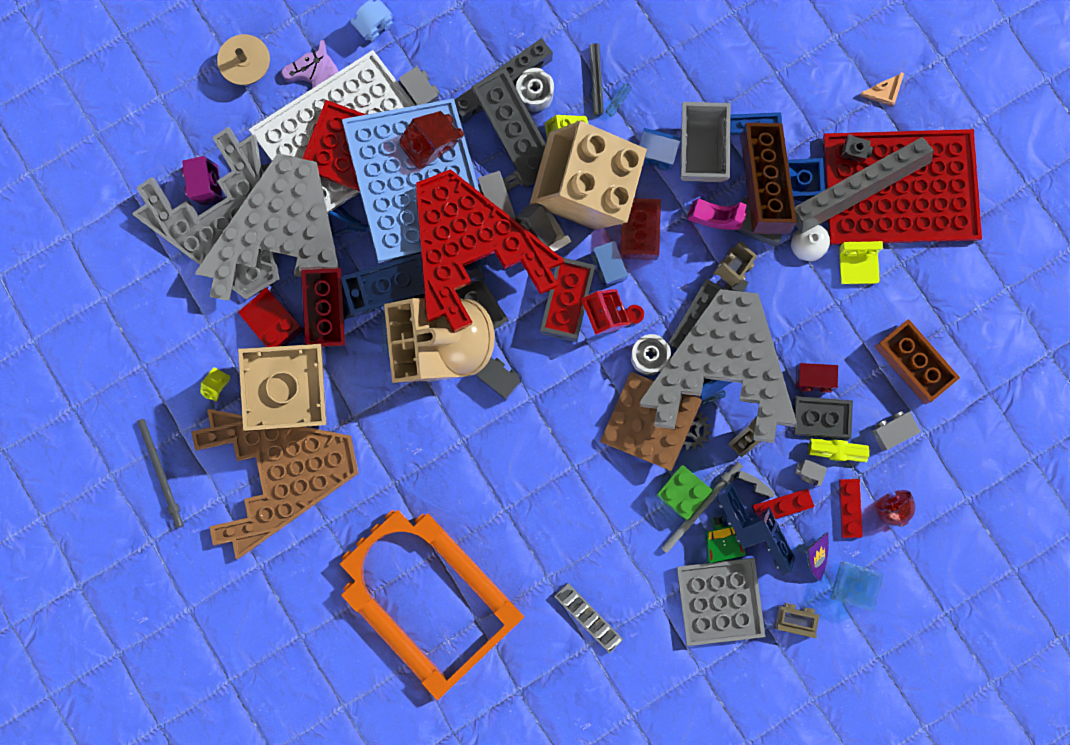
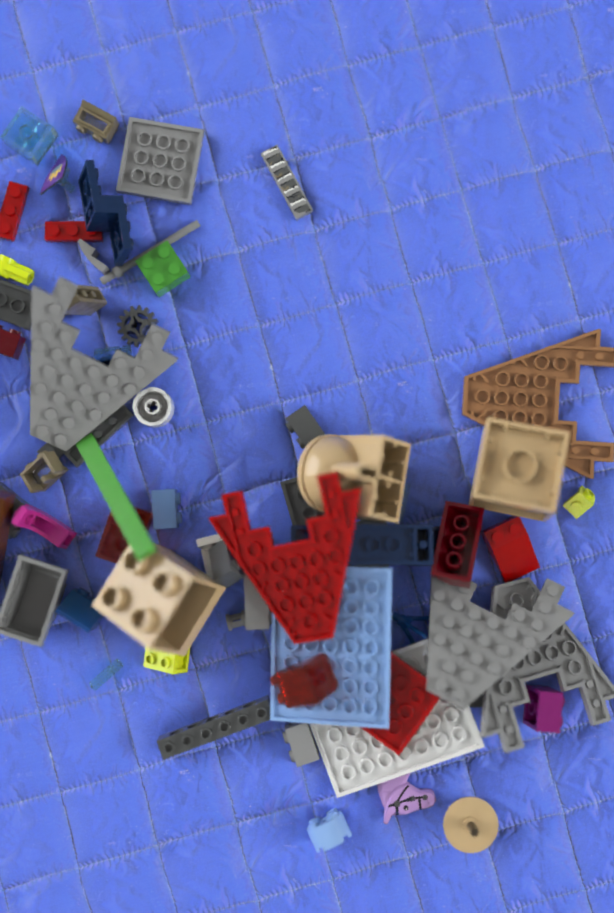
camera: 170 degrees left, 5 degrees up
orange door [340,510,525,701] -> none
dark grey plate [472,68,546,188] -> none
white brick [516,68,554,112] -> none
red brick [540,257,596,343] -> none
red window [581,289,631,335] -> none
dark grey axle [589,43,604,116] -> none
medium nougat plate [600,372,702,471] -> none
red tile [626,305,644,325] -> none
green torso [705,516,746,563] -> none
light grey brick [794,459,828,487] -> none
none -> bright green tile [76,433,157,562]

